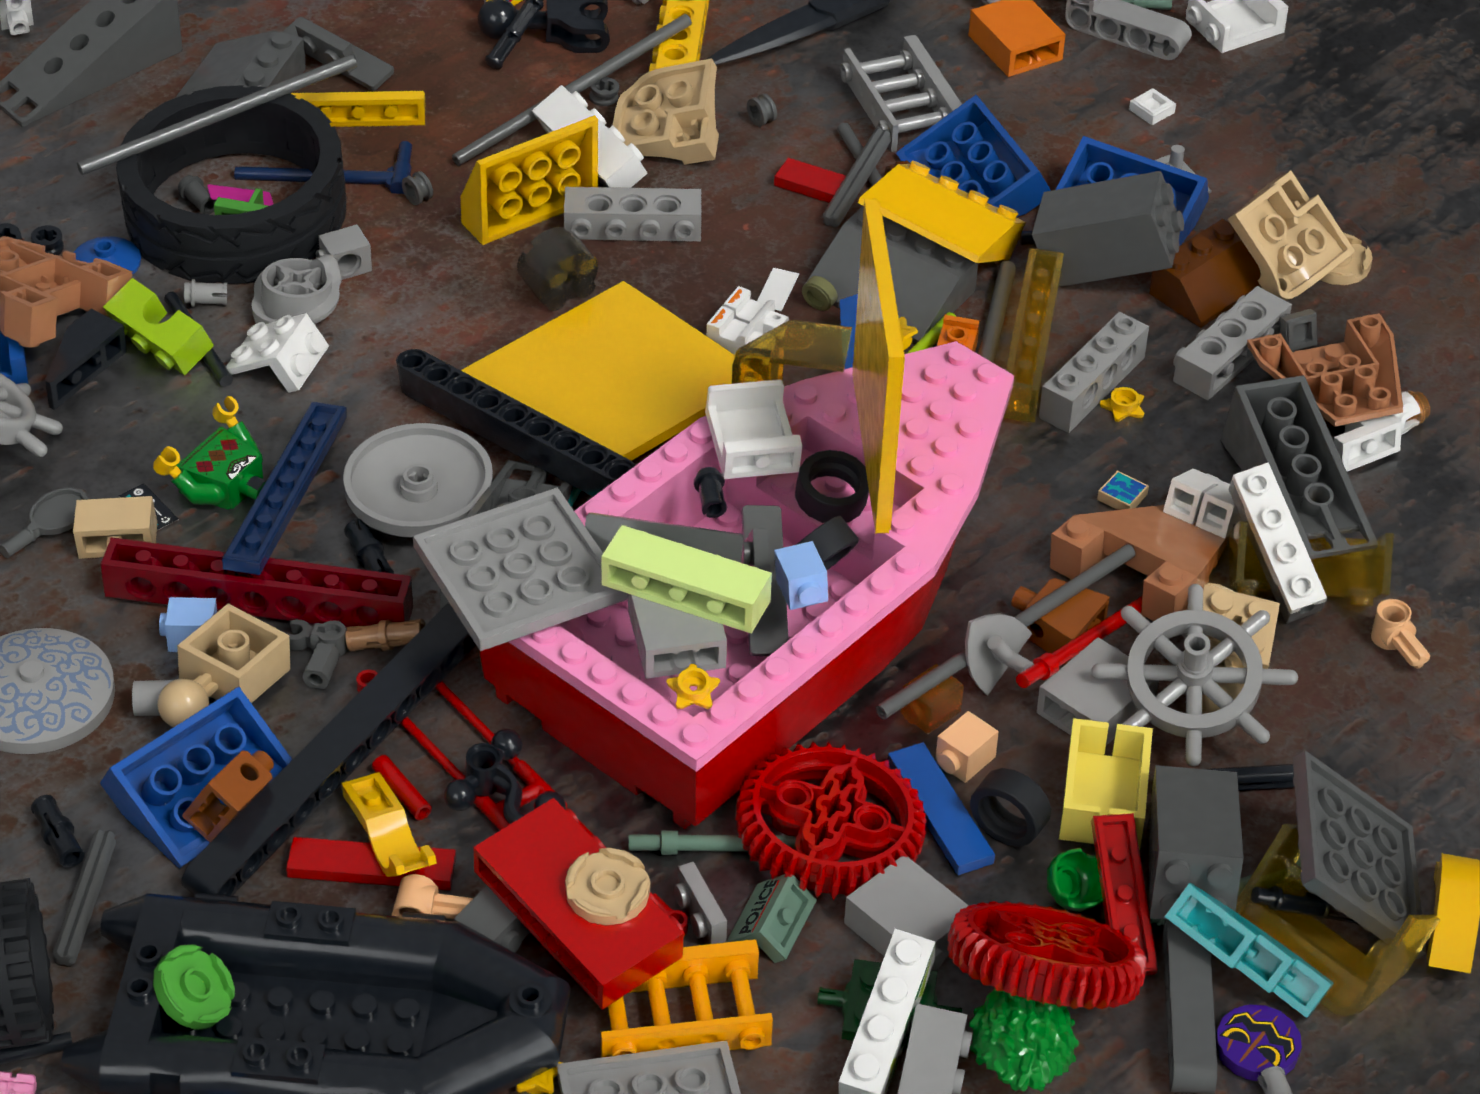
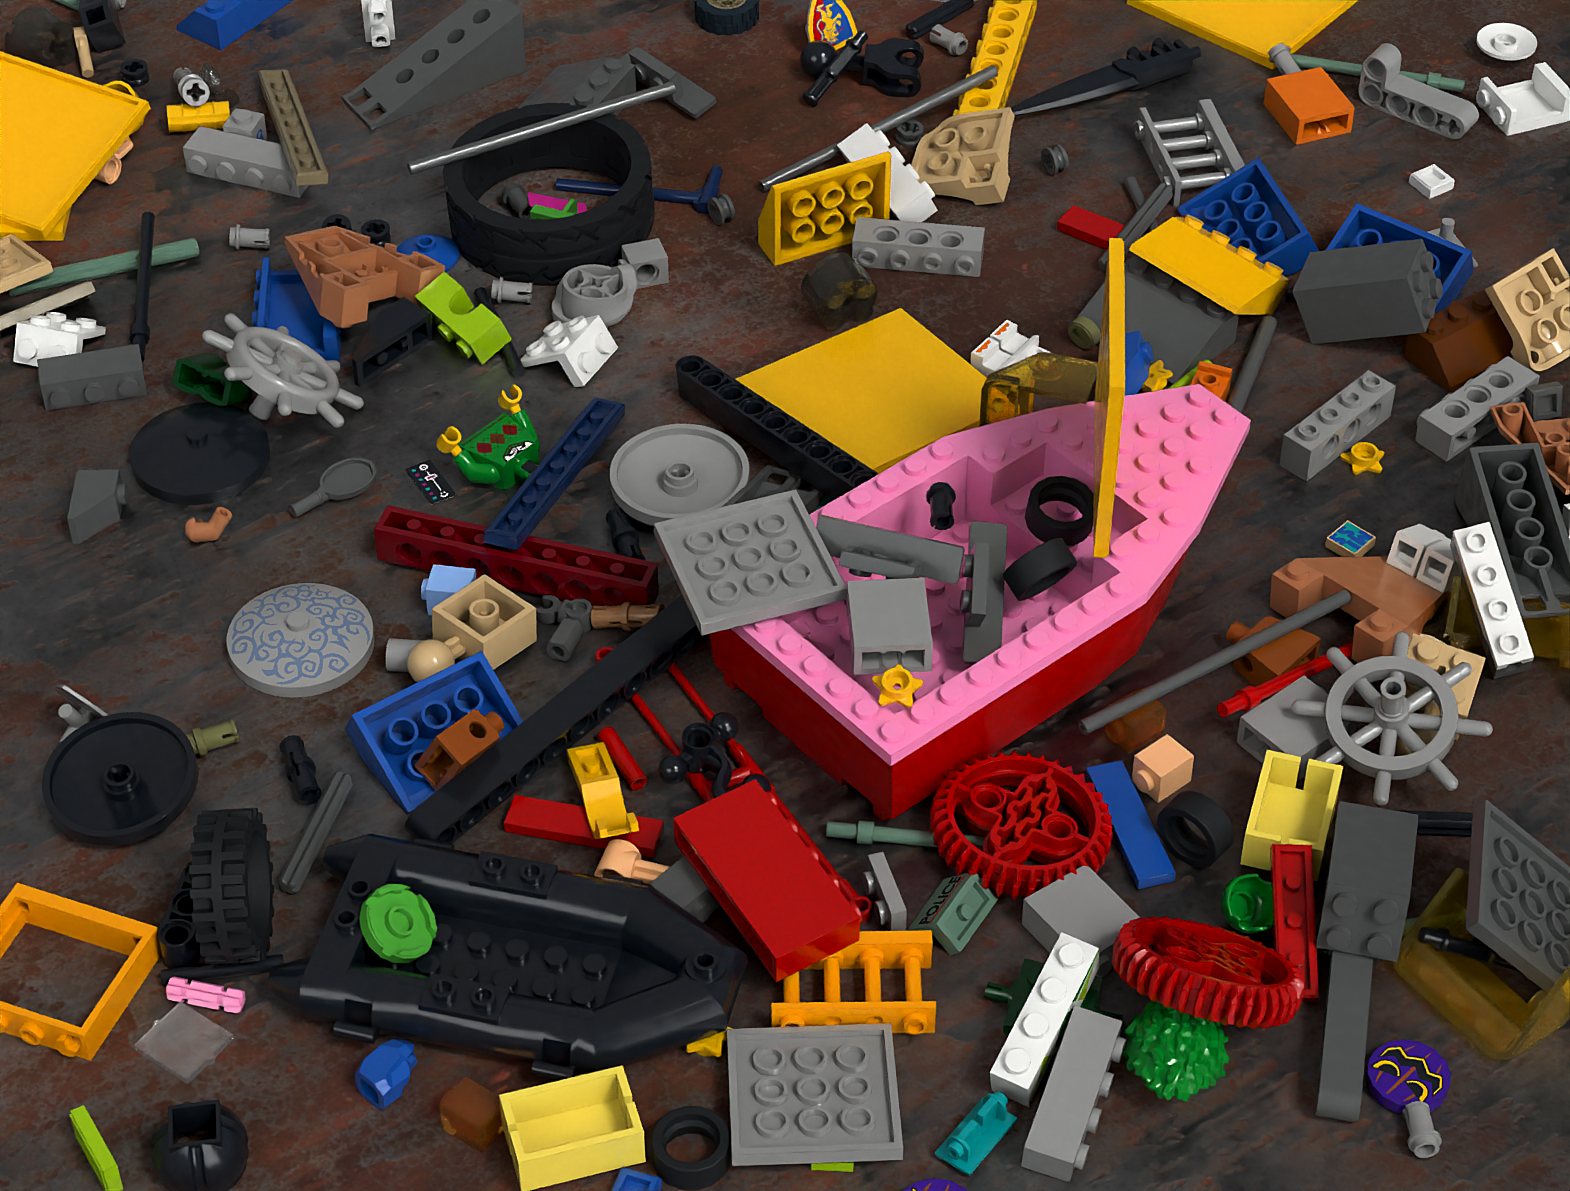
camera: 10 degrees right, 0 degrees up
tan brick [73,496,157,559] -> none
yellow fence [291,91,425,127] -> none
tan tile [565,848,650,926] -> none
yellowish green brick [601,525,772,634] -> none
white panel [705,380,803,479] -> none
white sticker [757,268,799,311] -> none
light blue brick [774,541,828,610] -> none
light grey shield [965,613,1034,696] -> none
clear yellow brick [1003,248,1064,423] -> none
teal slope [1165,883,1334,1018] -> none

